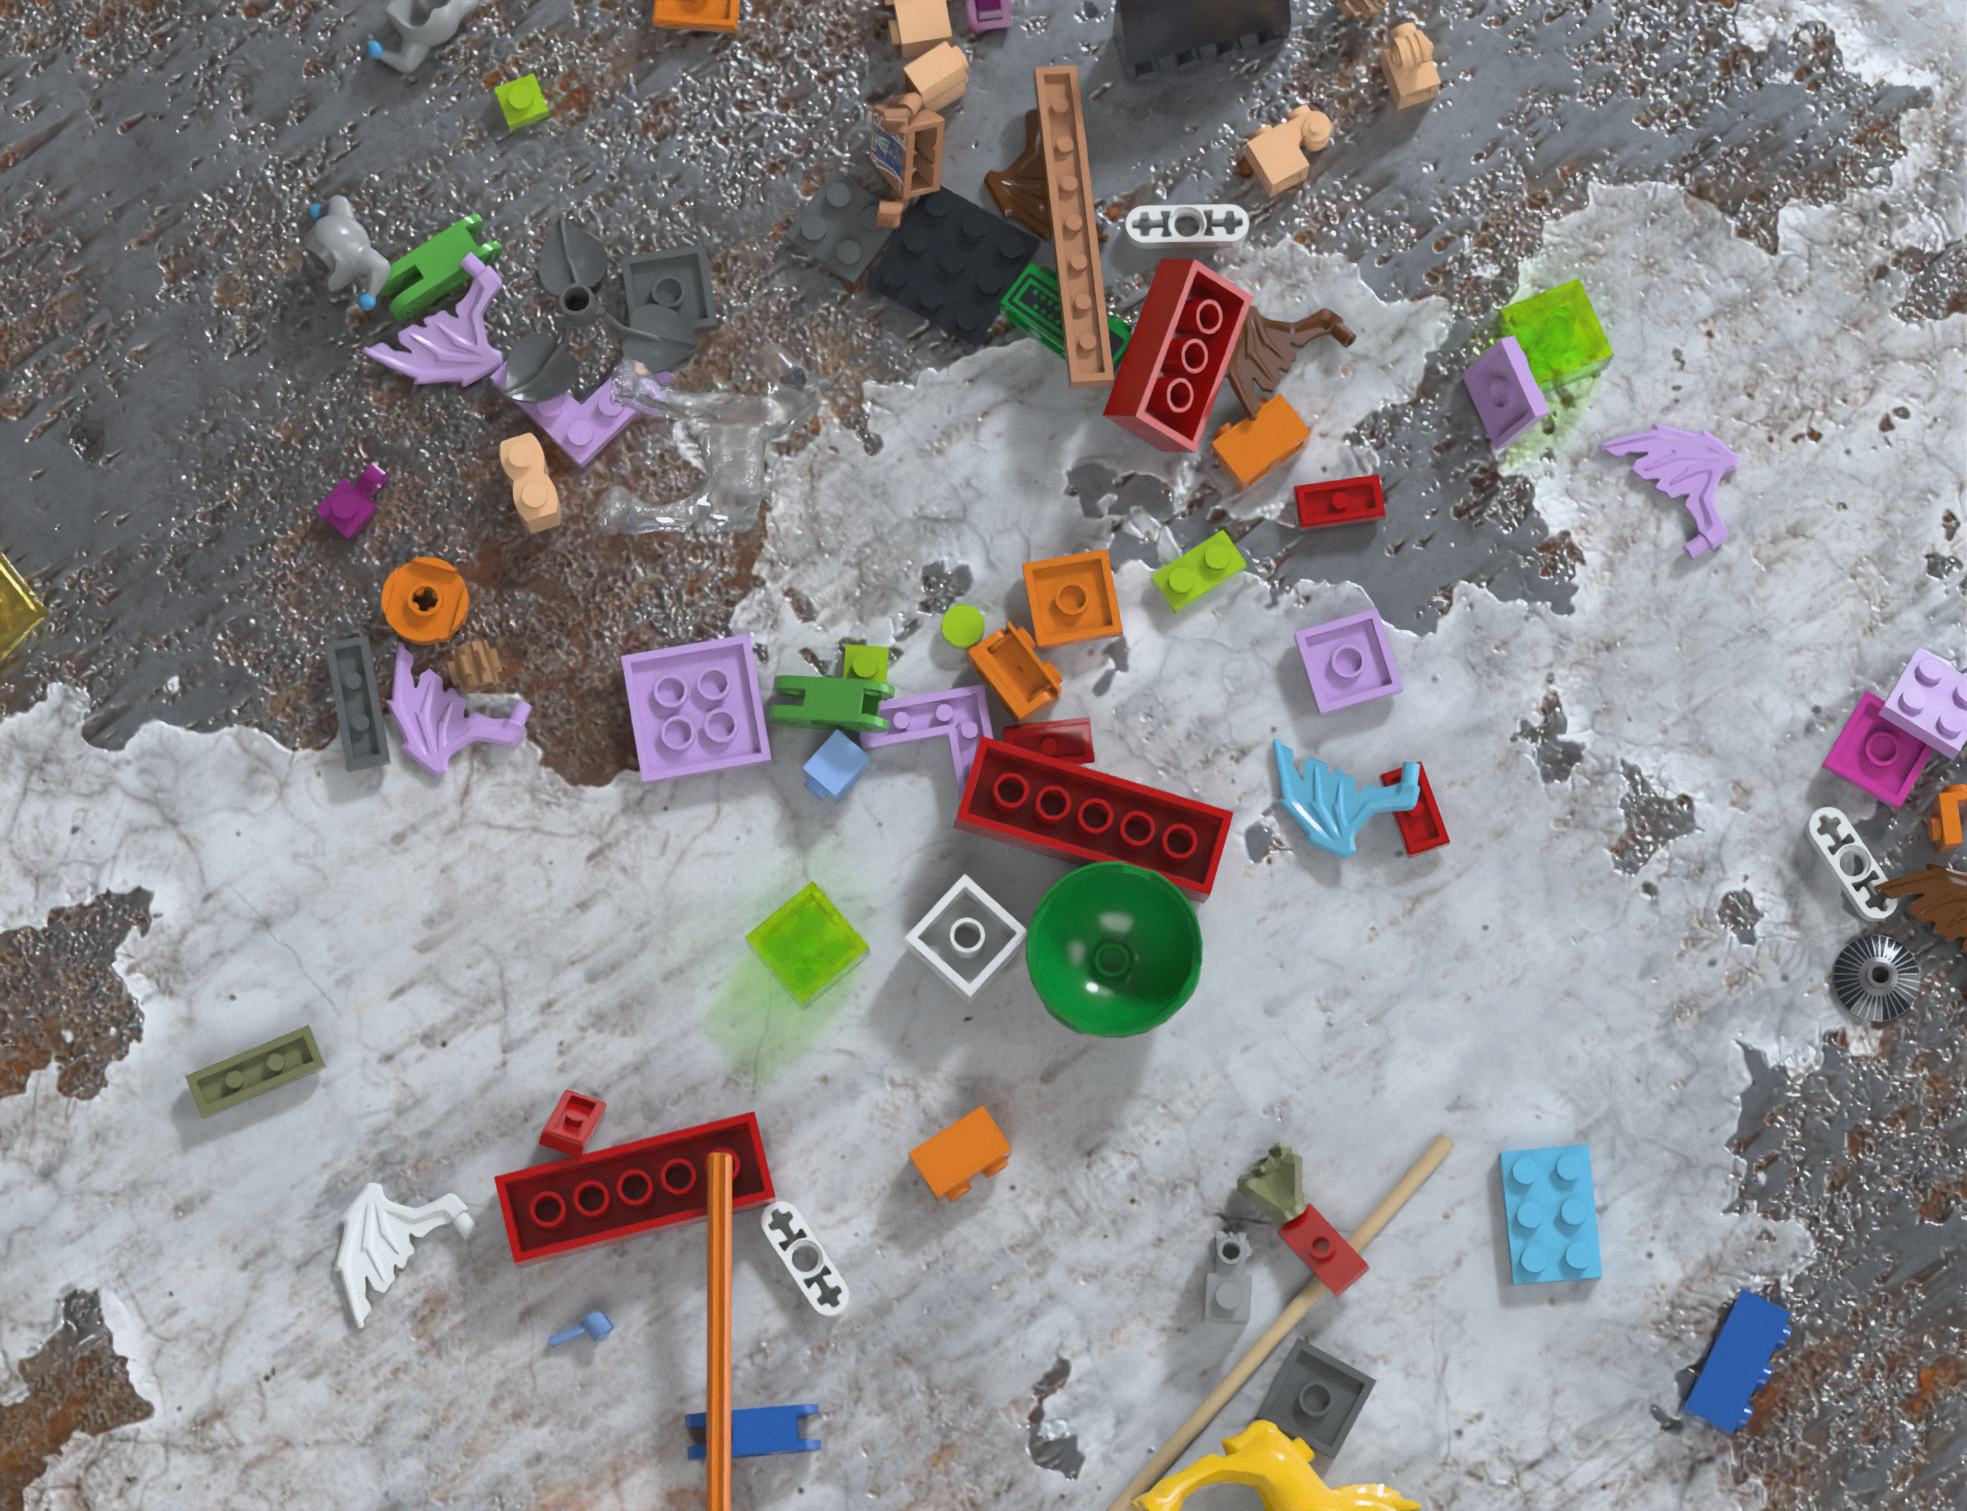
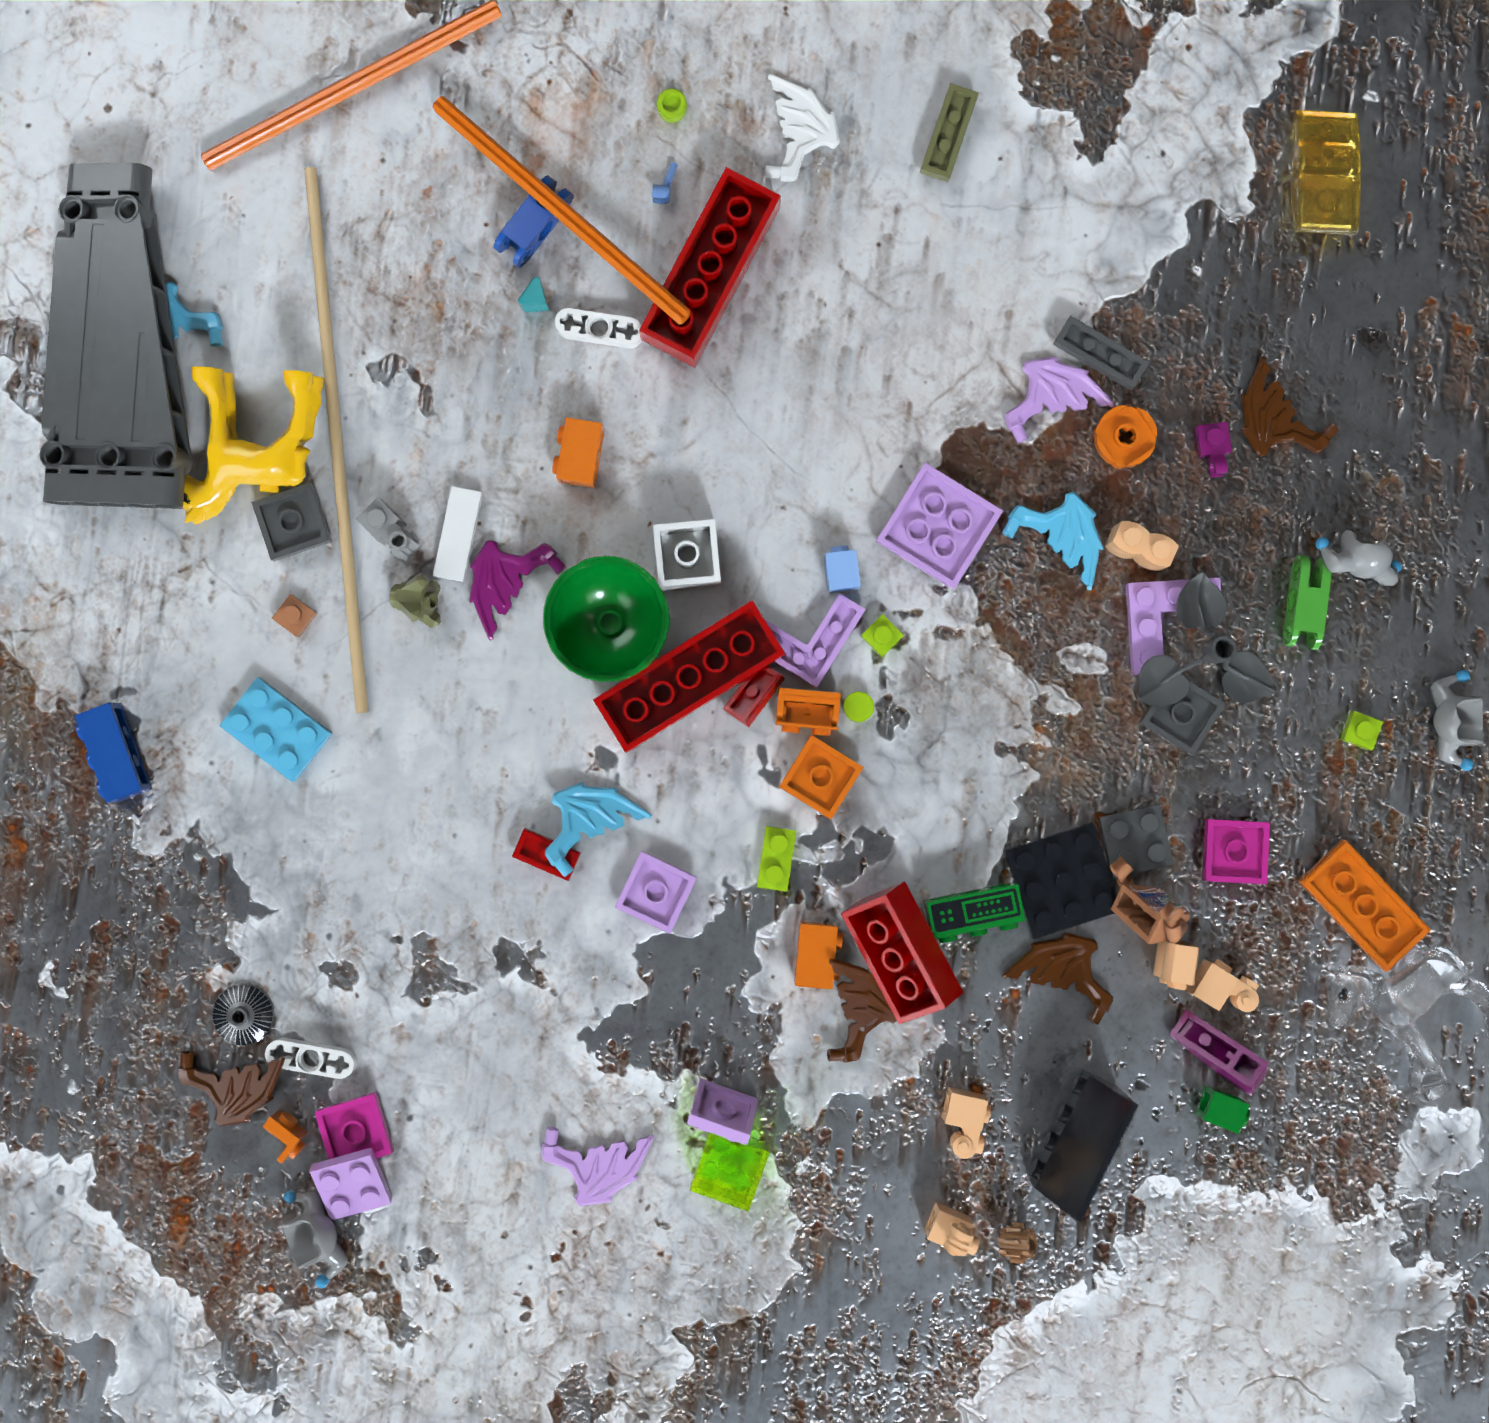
camera: 135 degrees right, 10 degrees up
lavender animal [362,252,503,387] -> none
medium nougat gear [446,640,503,695] -> none
red plate [539,1090,607,1159] -> none
clear animal [597,343,833,535] -> none
clear neon green brick [745,881,870,1012] -> none
bright green piece [767,675,895,733] -> none
nougat plate [1033,65,1114,389] -> none
white beam [1125,204,1249,249] -> none
red plate [1277,1203,1370,1298] -> none
red plate [1293,474,1386,531] -> none
none -> nougat plate [272,594,317,637]
none -> white tile [433,486,483,583]
none -> magenta animal [469,540,566,640]
none -> teal slope [518,277,549,313]
none -> lime tile [656,88,687,123]
none -> medium azure animal [1002,492,1103,590]
none -> dark pink plate [1202,819,1270,884]
none -> reddish brown animal [1241,356,1339,456]

